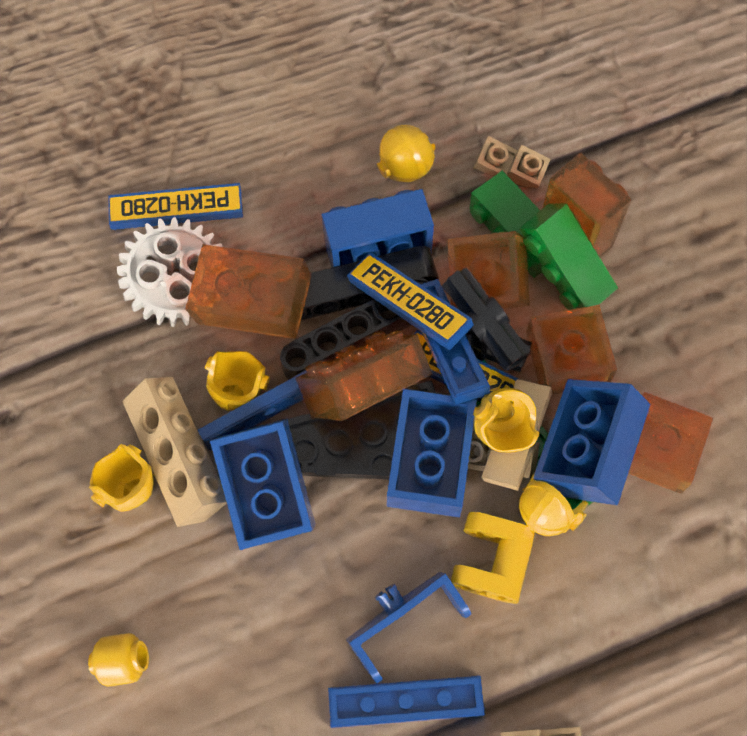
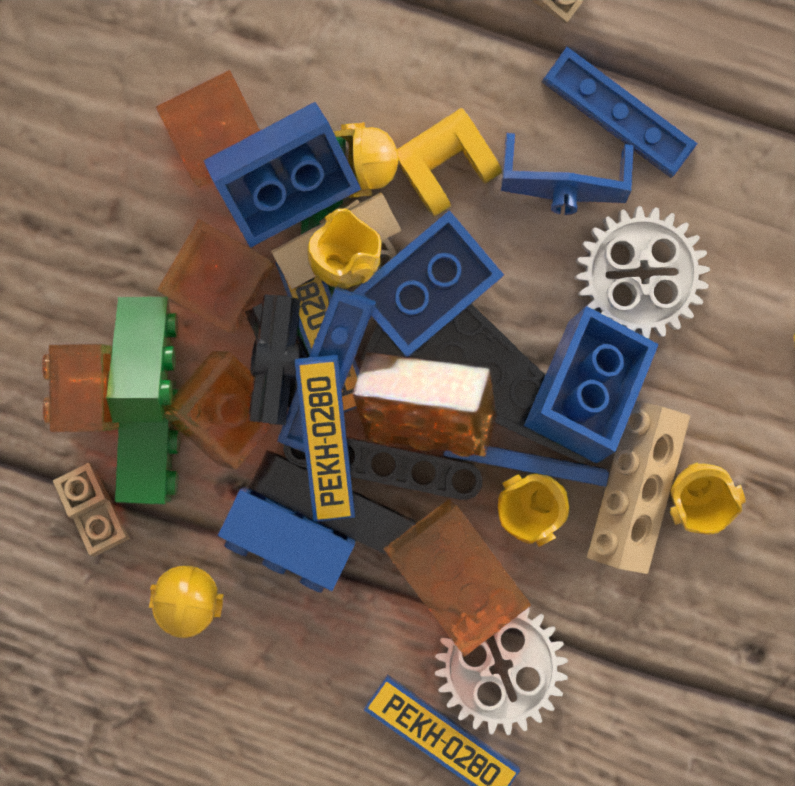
camera: 140 degrees left, 20 degrees up
none -> white gear [575,206,710,339]

